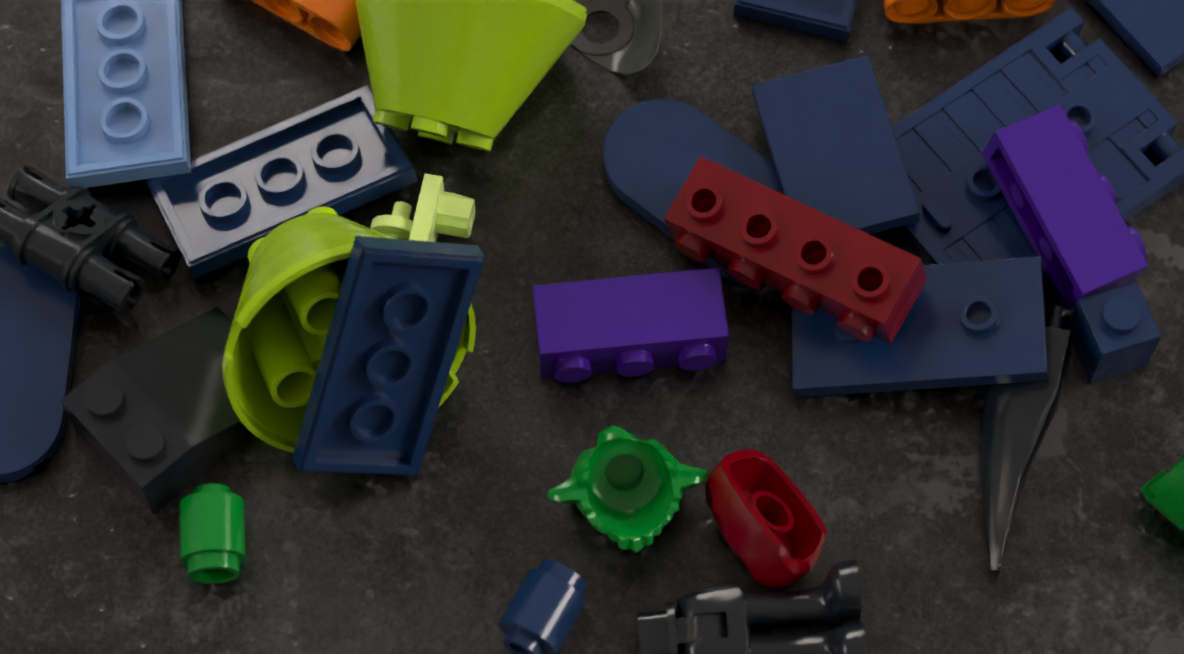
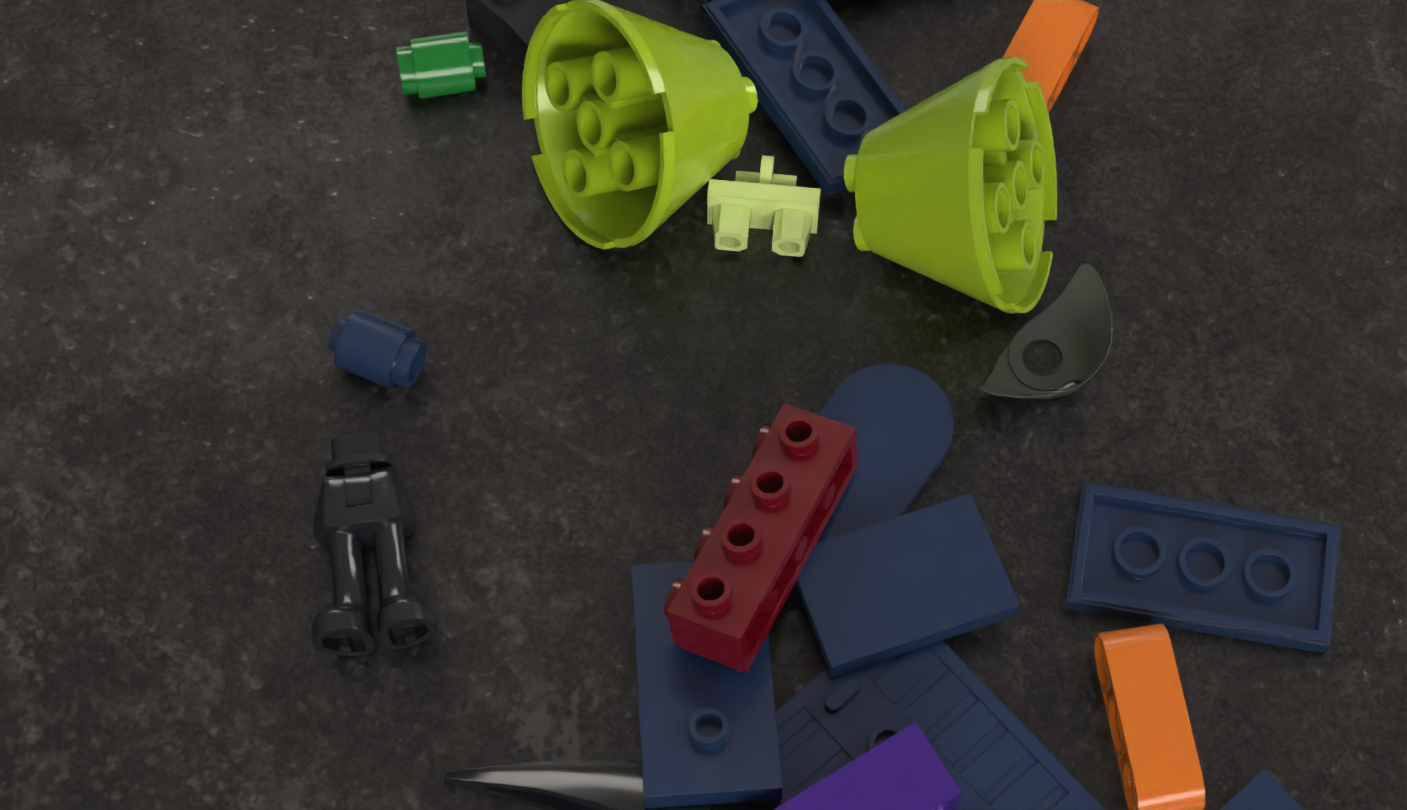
camera: 85 degrees right, 0 degrees up
dark blue tile [292,236,485,475] -> none
dark purple brick [532,268,729,383] -> none
green hair [547,426,709,553] -> none
dark red piece [703,449,828,589] -> none

